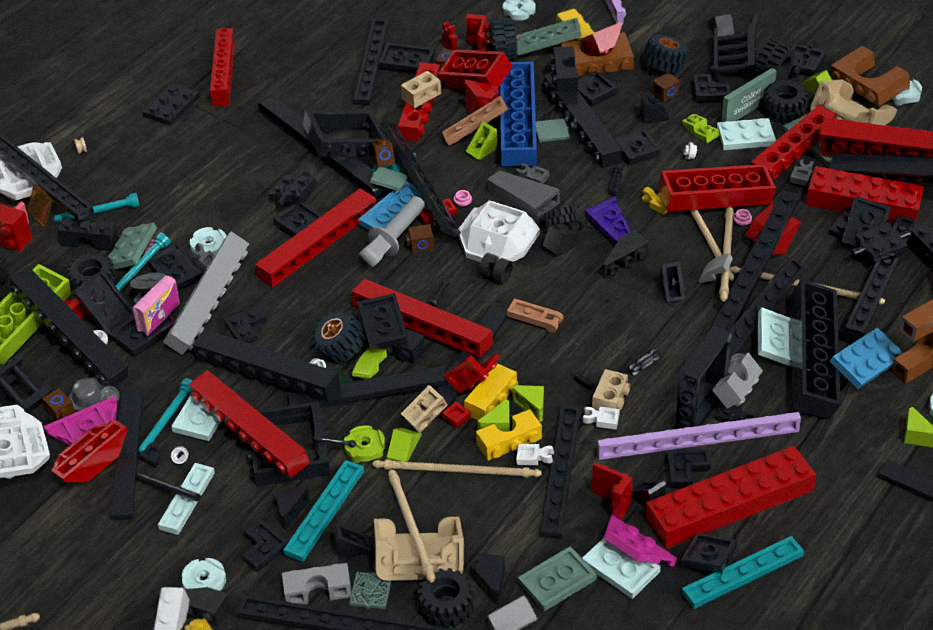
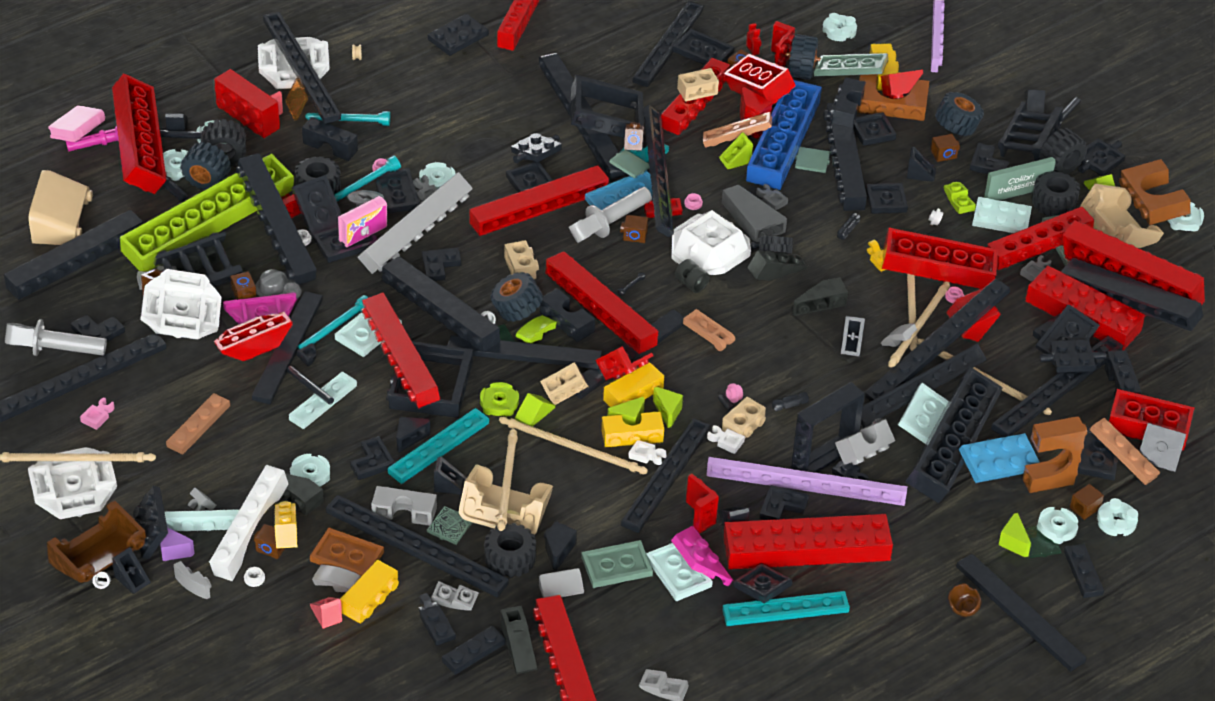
camera: 15 degrees right, 0 degrees up
sand green plate [108,223,157,269] -> none
white hinge [171,447,188,464] -> none
black hinge [313,434,356,448] -> none
black plate [358,293,408,350] -> none
red plate [442,401,471,428] -> none
dark purple wing [585,197,631,245] -> none
none -> nougat plate [166,393,230,455]
none -> tan brick [504,240,539,279]
none -> bright pink plate [726,383,743,403]
none -> reddish brown hair [948,583,982,617]

